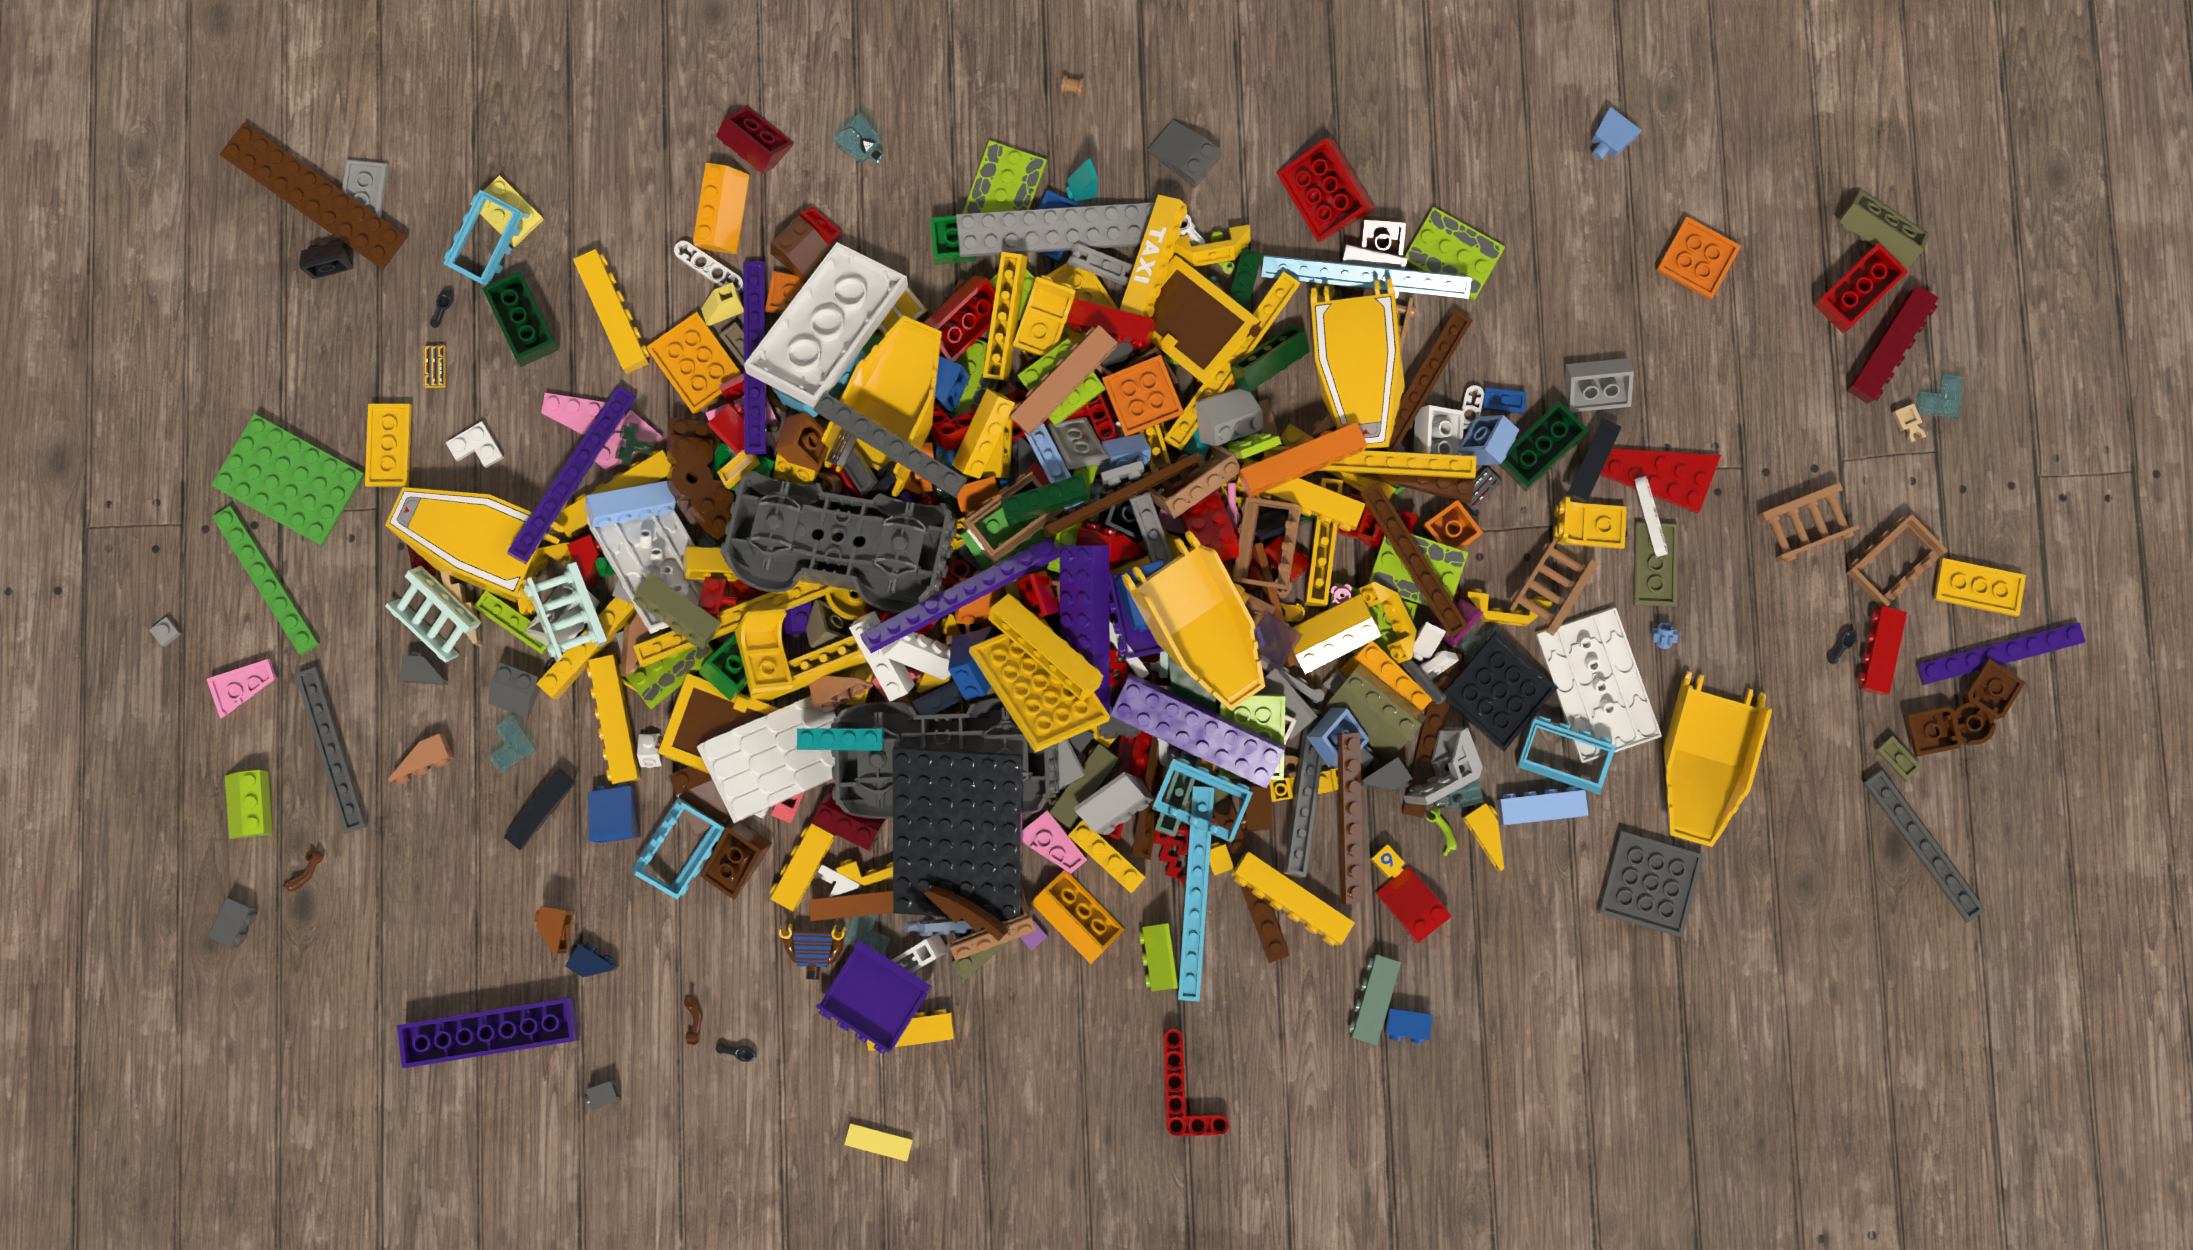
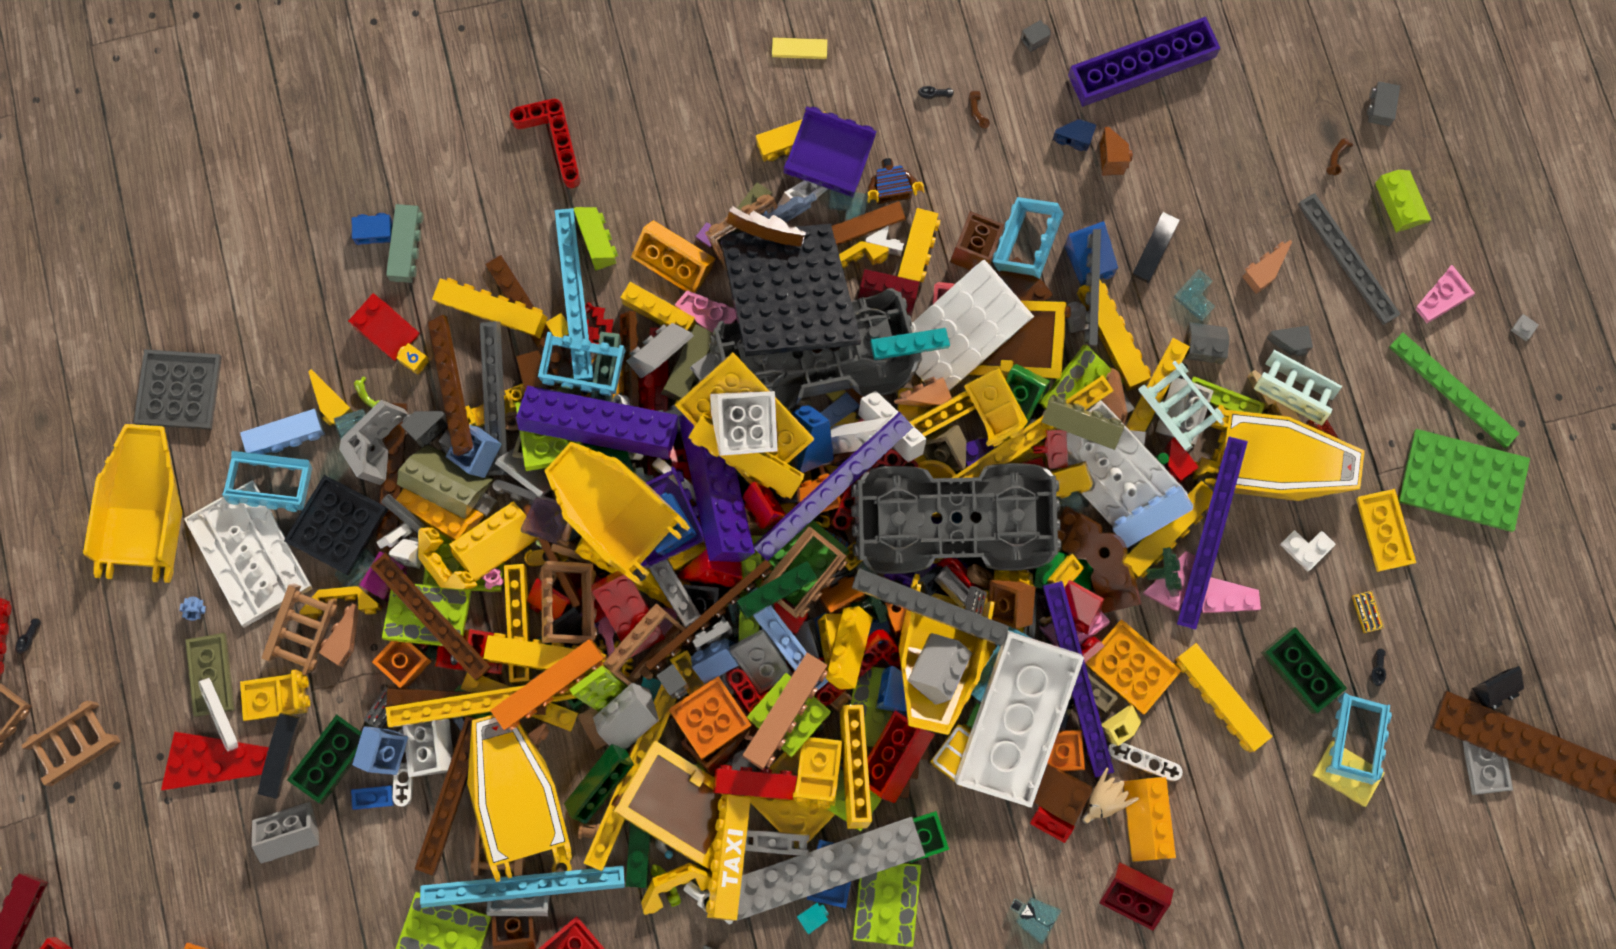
camera: 165 degrees right, 5 degrees down
none -> nougat slope [319,603,359,667]
none -> medium nougat bush [578,822,600,839]
none -> dark grey brick [657,664,689,699]
none -> white slope [710,391,777,456]
none -> light grey slope [907,633,972,705]
none -> tan piece [1081,768,1139,824]
none -> dark grey plate [1084,229,1101,348]

